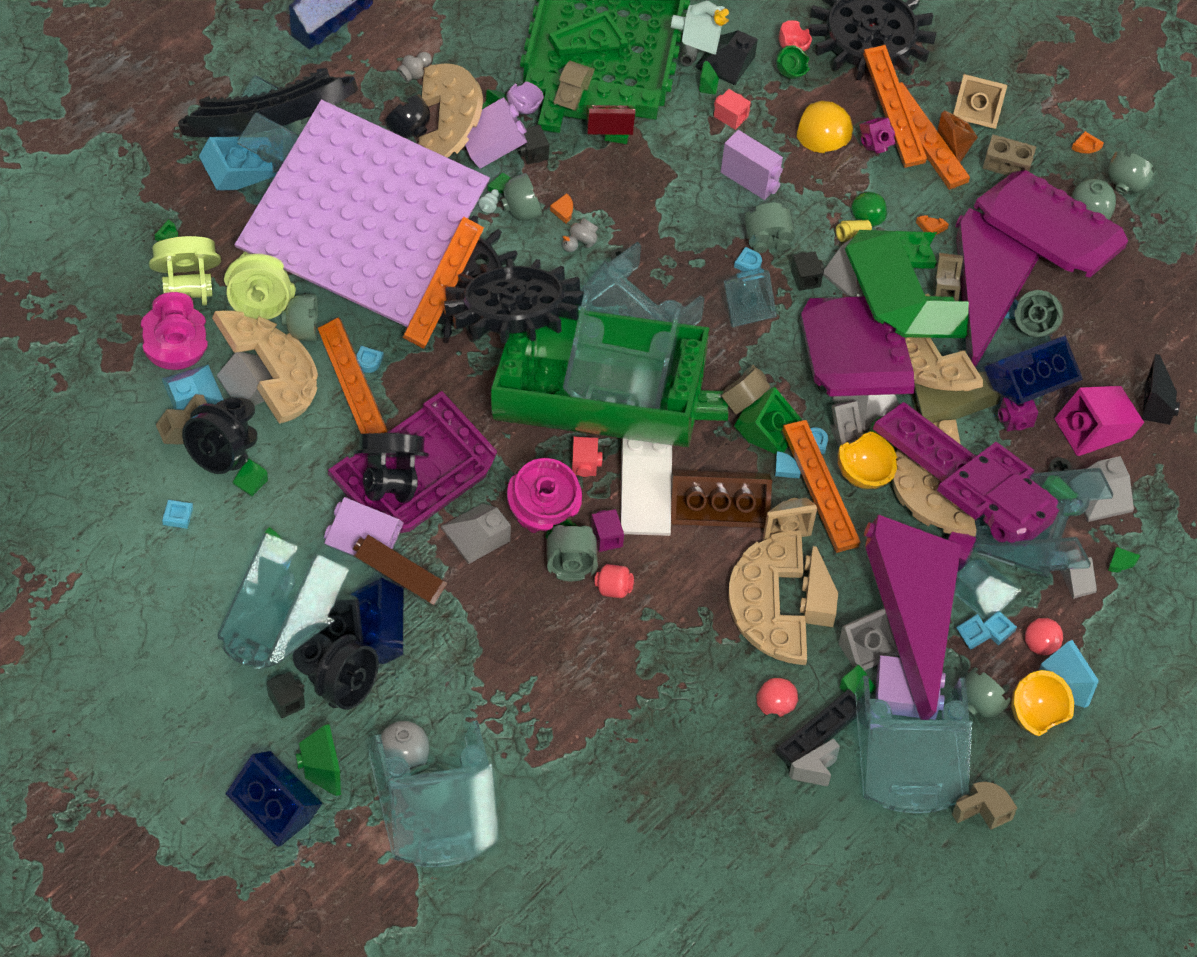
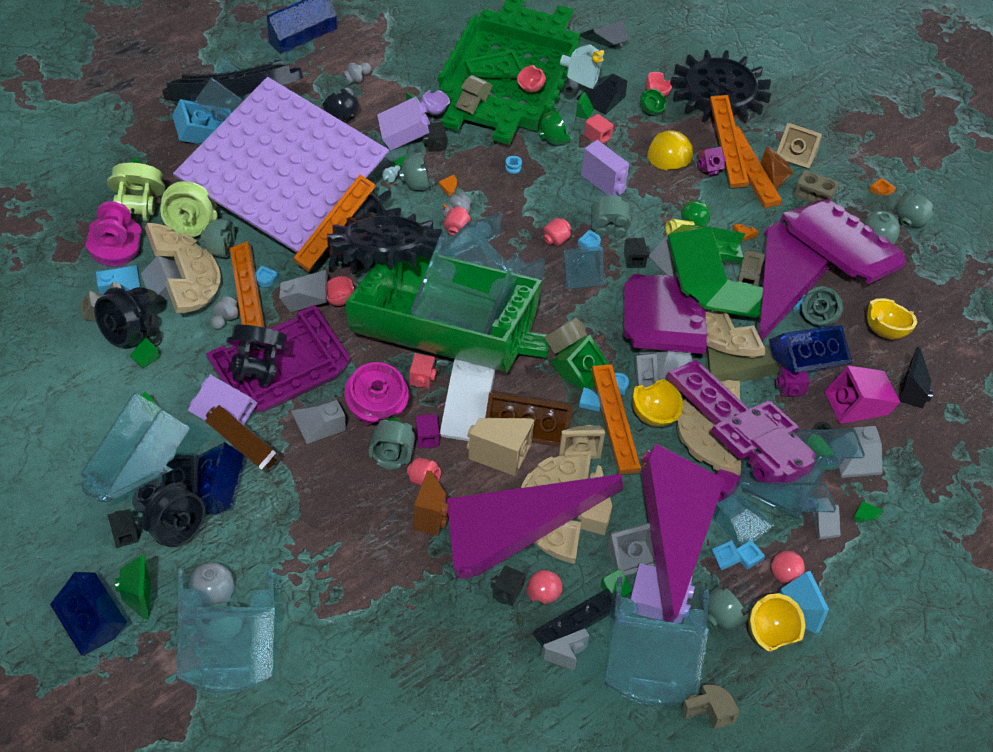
camera: 10 degrees right, 5 degrees down
medium azure tile [162,500,193,529] -> none
tan plate [418,64,483,158] -> none
dark red slope [587,105,635,135] -> none
none -> pearl dark grey bush [143,328,162,347]
none -> light grey animal [210,296,238,329]
none -> light grey slope [279,270,328,312]
none -> coral hair [326,276,355,306]
none -> dark orange slope [414,470,449,536]
none -> coral head [443,207,471,236]
none -> magenta slope [447,474,623,579]
none -> tan slope [467,418,534,476]
none -> pearl dark grey brick [491,565,525,606]
none -> medium azure bush [505,156,522,174]
none -> coral hair [517,65,546,93]
none -> green cylinder [538,108,571,146]
none -> coral head [543,218,571,246]
none -> yellow cylinder [867,298,917,340]

